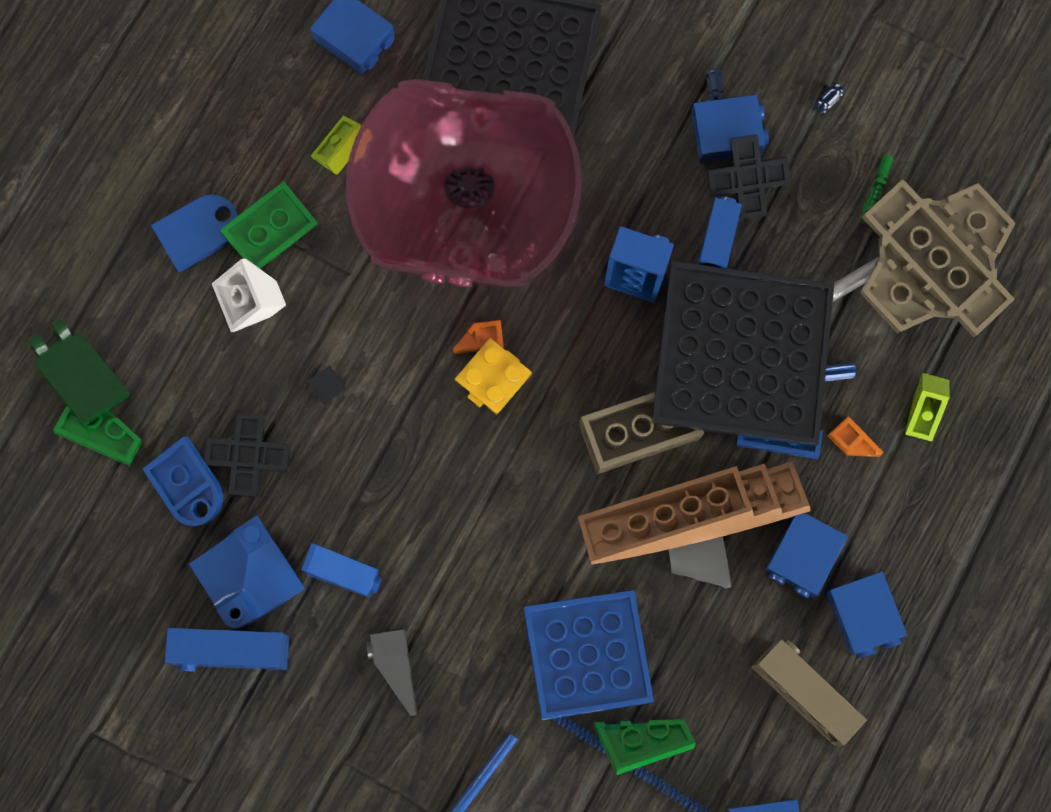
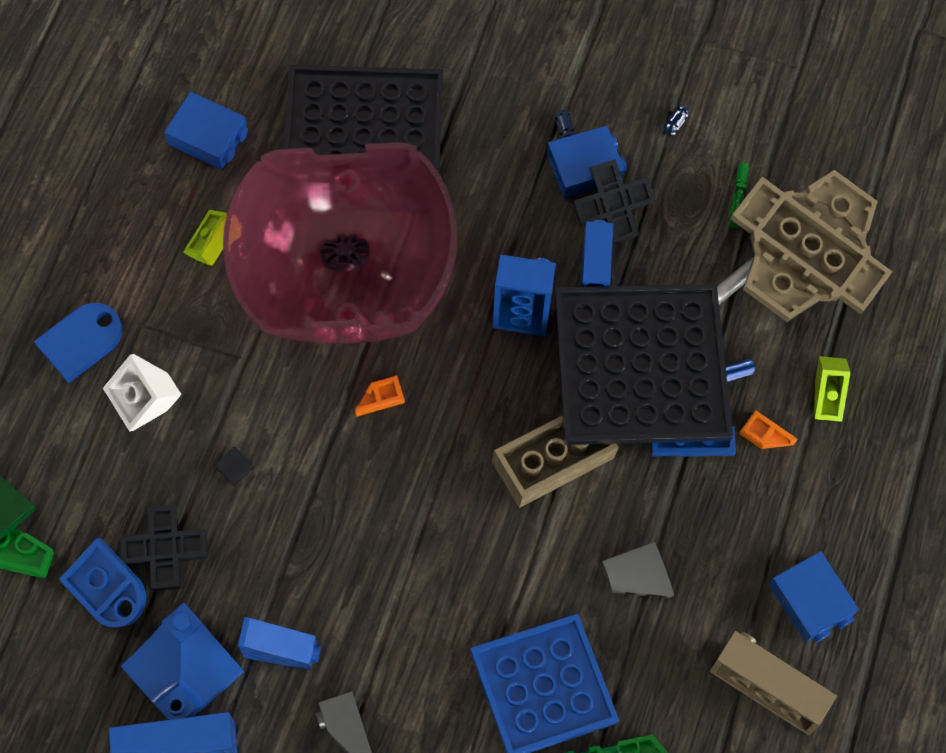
camera: 10 degrees left, 10 degrees down
green plate [220,181,318,269] -> none
yellow piece [455,338,532,415] -> none
medium nougat slope [578,461,810,565] -> none
blue brick [764,513,848,599] -> none

